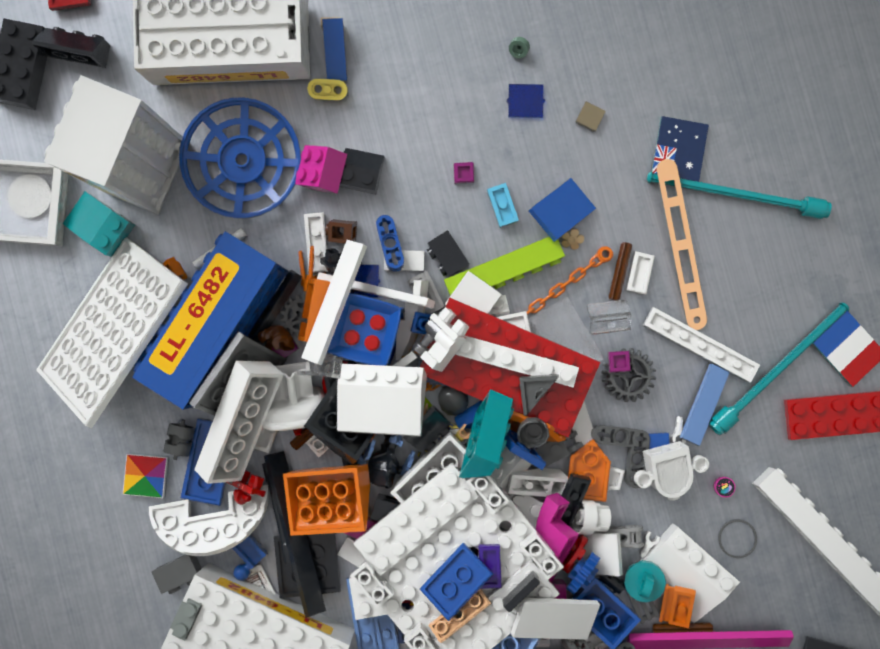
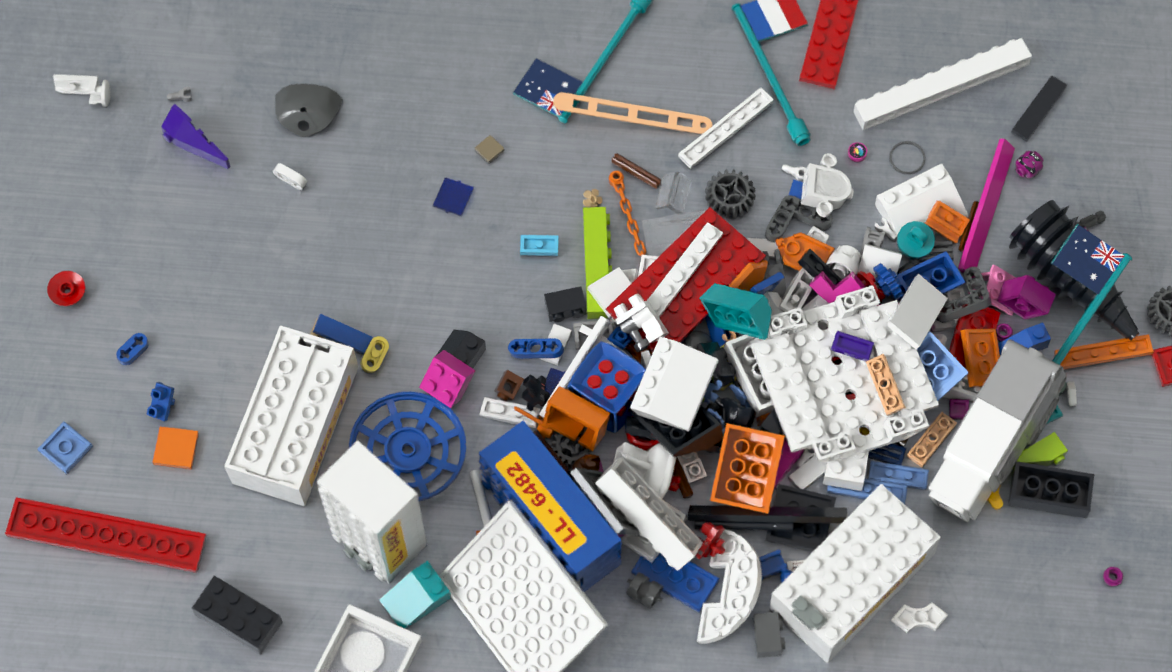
camera: 65 degrees left, 20 degrees down
black slope [32,27,111,68] -> none
tile [123,454,169,498] -> none
clear panel [297,356,343,379] -> none
white tile [301,240,367,365] -> none
blue tile [420,543,494,621] -> none
magenta tile [453,162,474,184] -> none
black tile [502,571,540,612] -> none
sand green tile [509,37,530,58] -> none
dark grey hair [517,417,549,449] -> none
dark grey tile [519,374,559,416] -> none
blue tile [529,178,596,242] -> none
magenta tile [608,351,631,372] -> none
white tile [626,251,655,295] -> none
medium blue tile [680,364,730,446] -> none

